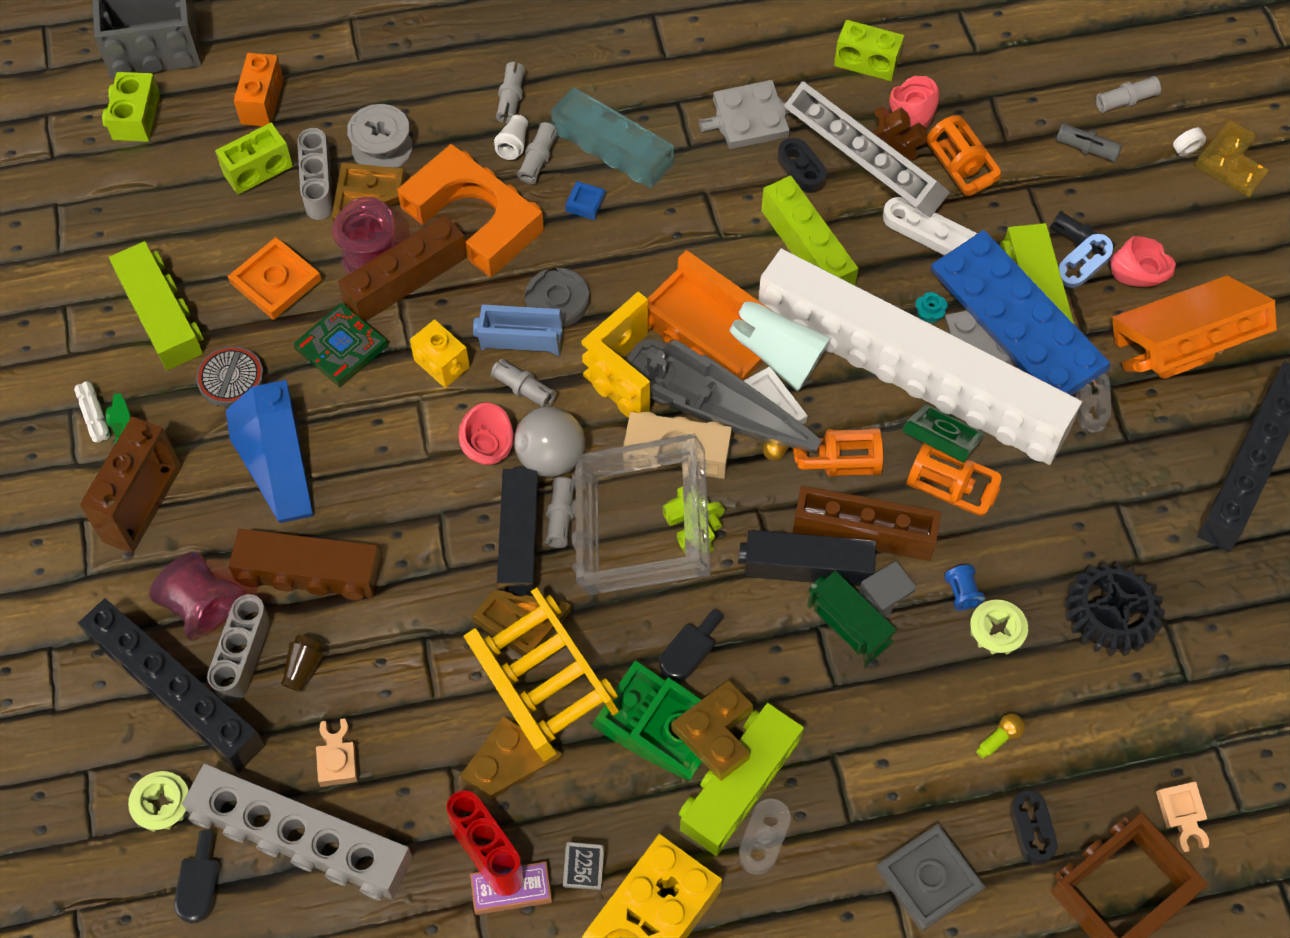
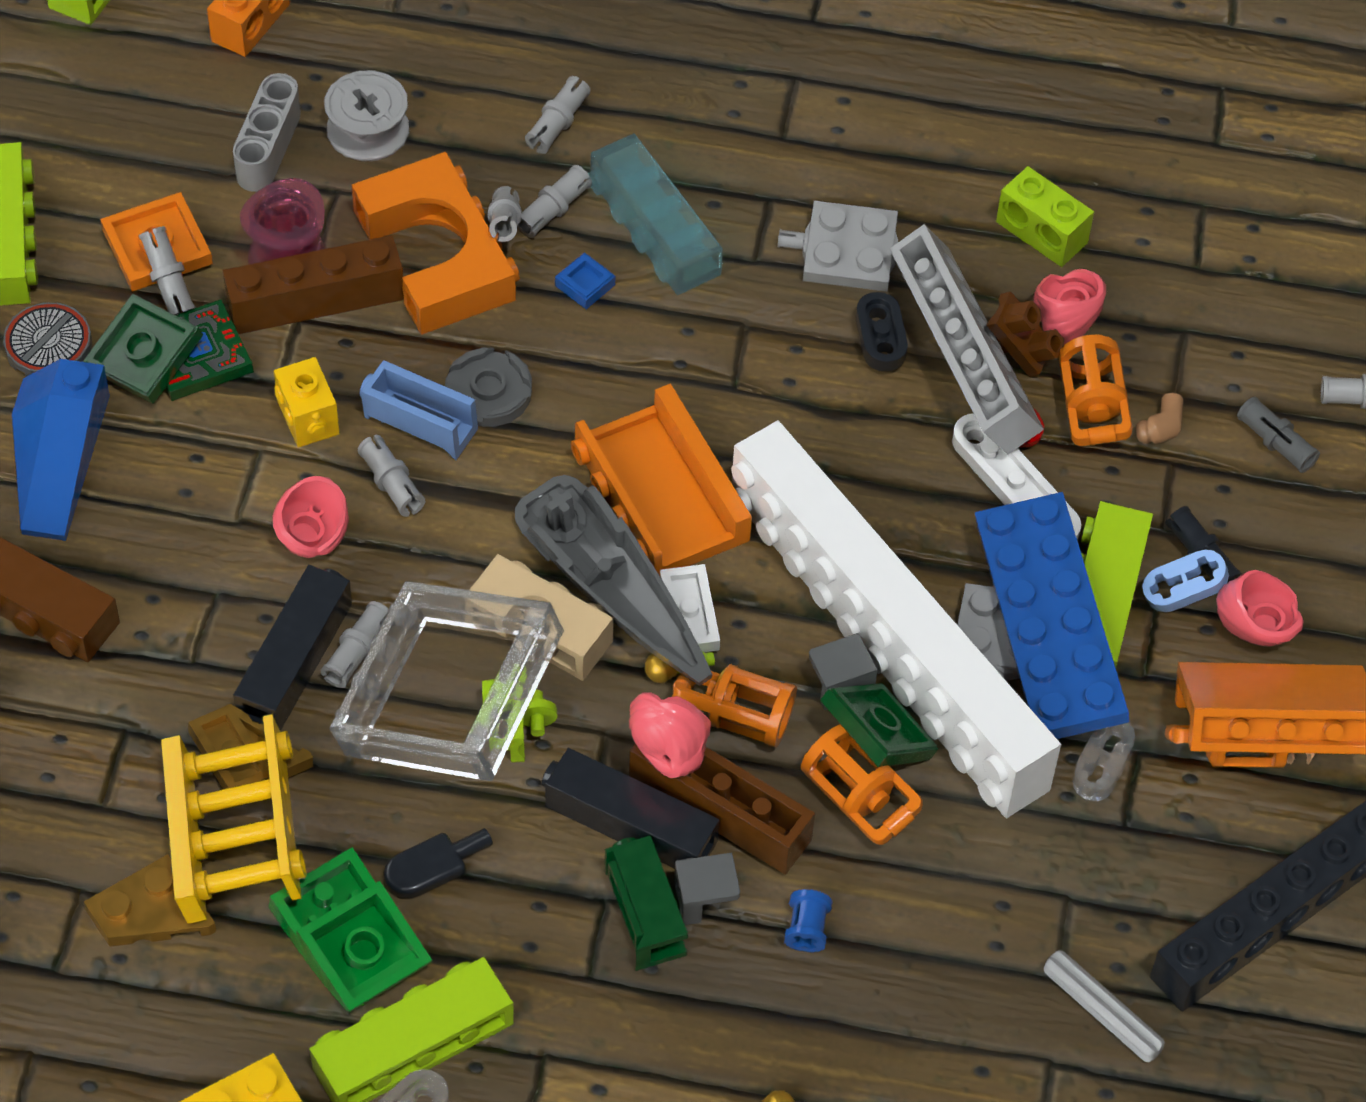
camera: 20 degrees right, 5 degrees down
lime brick [215,123,293,195] -> none
pearl gold wing [332,163,405,223] -> none
red beam [446,790,524,896] -> none
tile [470,862,552,915] -> none
white cone [494,115,528,160] -> none
light grey piece [514,406,585,478] -> none
slope [563,842,605,890] -> none
yellow bracket [581,291,650,417] -> none
pearl gold plate [672,680,753,781] -> none
light aqua piece [729,301,831,392] -> none
lime brick [761,176,858,286] -> none
teal plate [915,292,948,323] -> none
yellowish green gear [970,599,1028,655] -> none
black gear [1065,561,1165,657] -> none
none -> dark green tile [83,294,204,404]
none -> light grey pin [139,226,195,315]
none -> light grey pin [488,186,521,242]
none -> coral hair [629,692,711,778]
none -> dark grey panel [809,633,877,710]
none -> light grey axle [1044,950,1165,1062]
none -> medium nougat arm [1136,393,1183,444]

